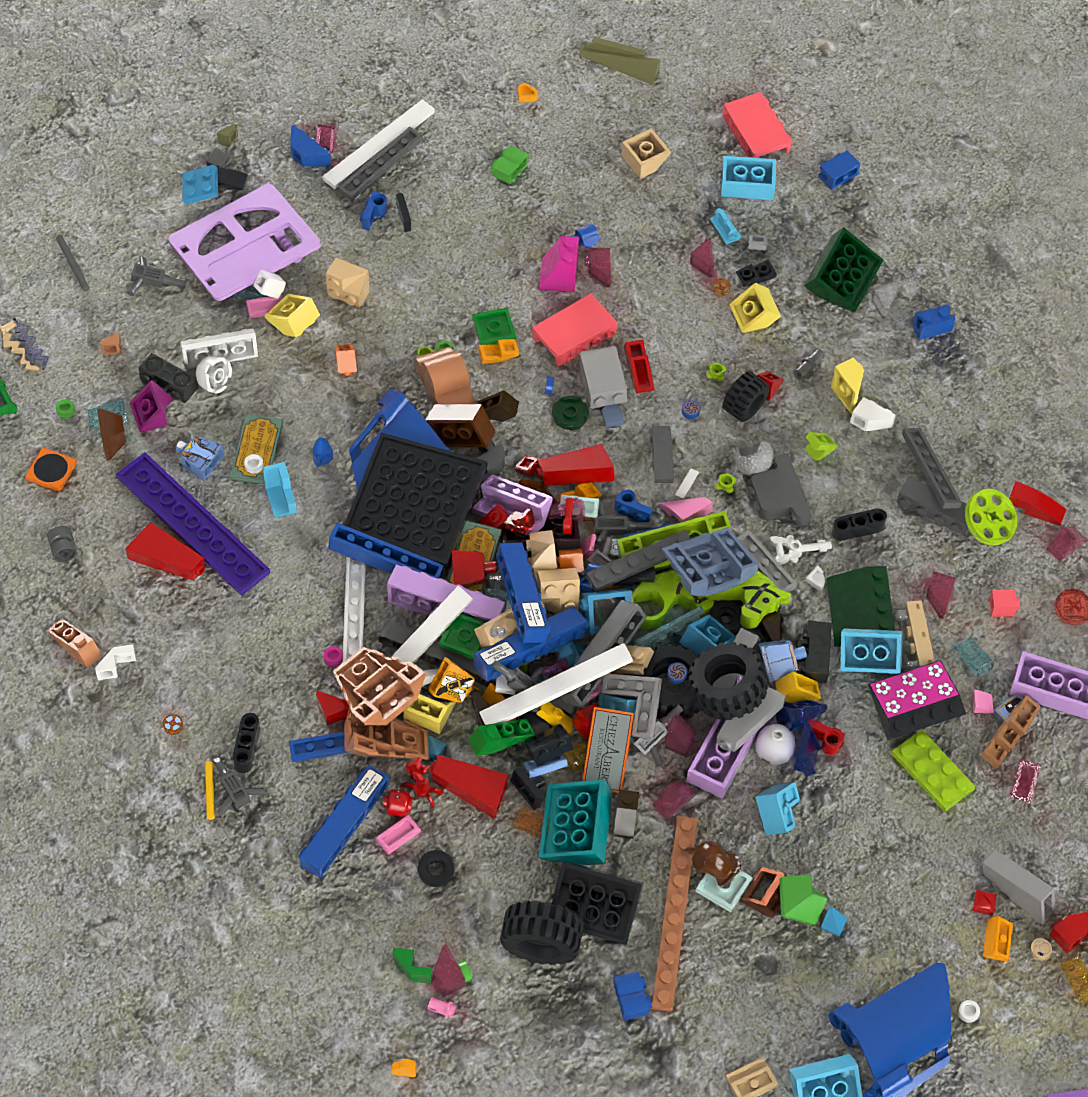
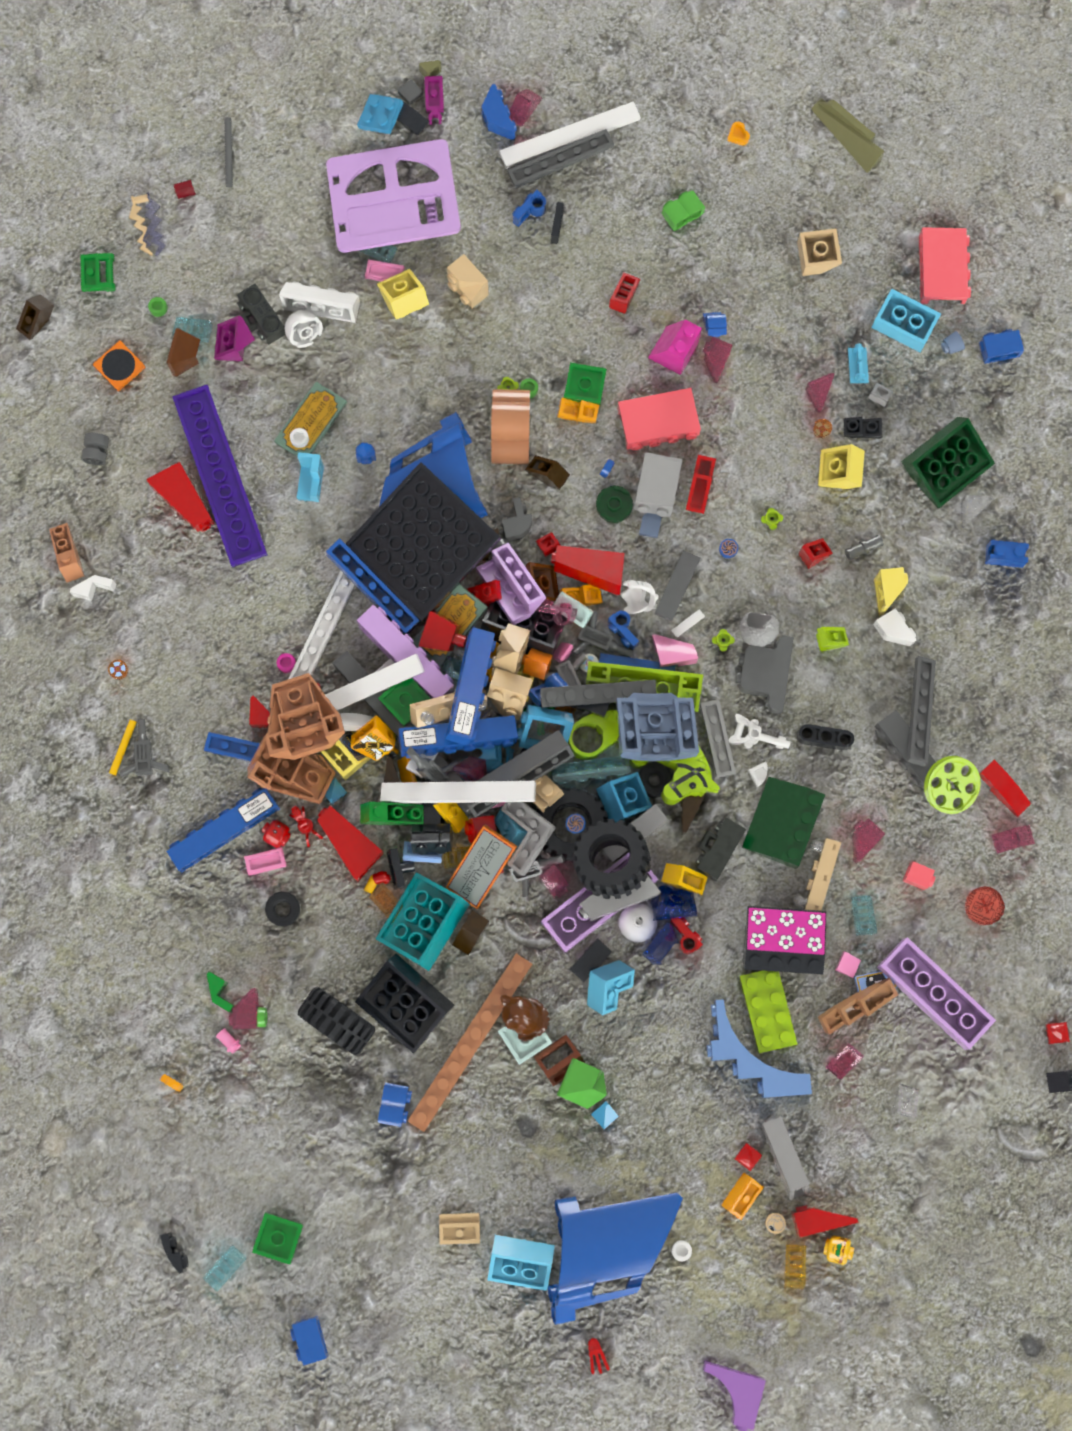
camera: 25 degrees right, 20 degrees up
nougat slope [100,333,121,354] -> none
dark grey piece [127,256,186,296] -> none
torso [176,436,224,481] -> none
black beam [233,713,260,773] -> none
white brick [253,270,286,299] -> none
slope [334,344,357,376] -> none
reddish brown brick [426,404,496,447] -> none
clear red bracket [504,508,535,534] -> none
red bar [563,497,573,535] -> none
clear pink slope [653,780,696,820] -> none
black tyre [723,371,769,422] -> none
medium blue torso [758,640,807,683] -> none
medium azure brick [840,629,903,674] -> none
none -> dark red tile [173,180,195,199]
none -> arm [364,871,391,894]
none -> magenta plate [424,76,444,125]
none -> black slope [570,938,612,982]
none -> red slope [609,273,640,314]
none -> white helmet [620,580,659,614]
none -> medium blue arch [706,1000,812,1098]
none -> sand blue hat [941,331,965,354]

